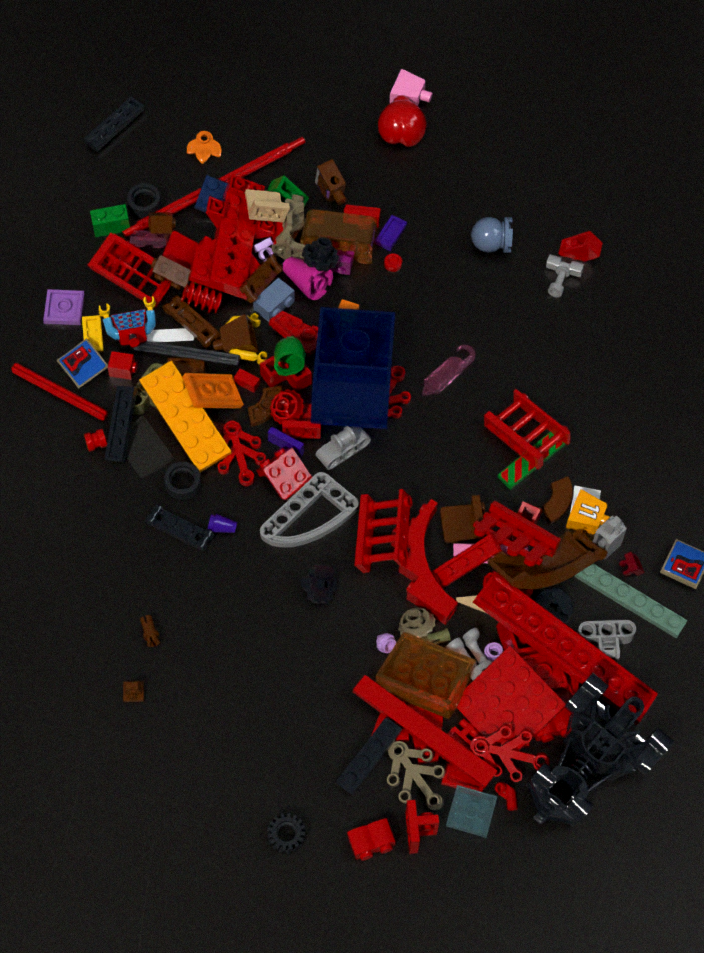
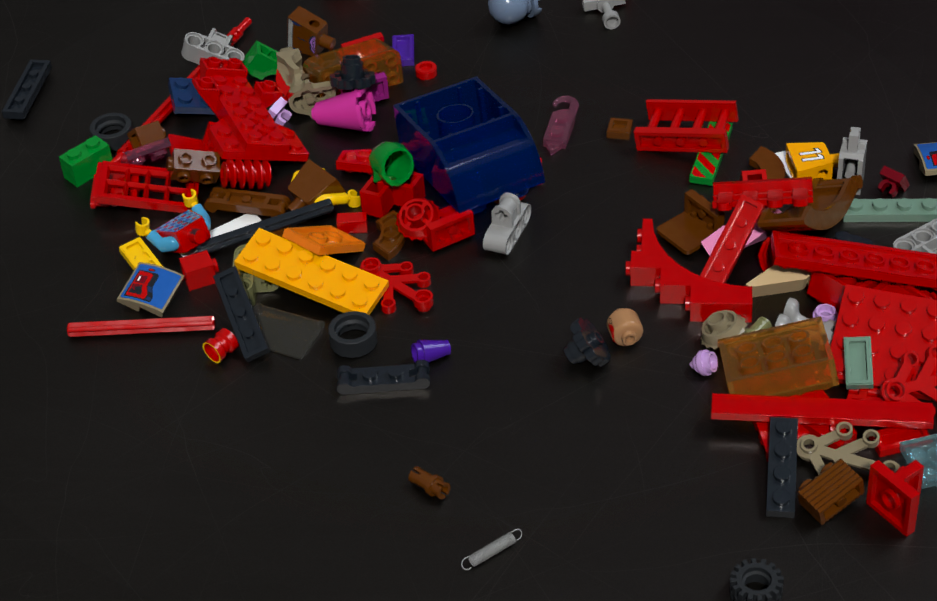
camera: 25 degrees left, 20 degrees down
medium lavender tile [43,289,85,325] -> none
reddish brown brick [123,681,144,702] -> none
orange plate [187,131,222,164] -> none
reddish brown plate [239,254,283,303] -> none
tan bracket [245,189,290,222] -> none
sand blue brick [253,278,295,322] -> none
bracket [256,447,312,500] -> none
light grey beam [260,472,359,547] -> none
dark purple tile [268,427,304,458] -> none
red brick [347,818,395,861] -> none
red fence [354,489,412,573] -> none
none -> light grey piece [181,28,245,65]
none -> light grey piece [461,529,522,570]
none -> reddish brown tile [607,118,633,140]
none -> medium nougat head [607,308,643,346]
none -> reddish brown brick [797,459,865,525]
none -> sand green tile [844,336,874,389]

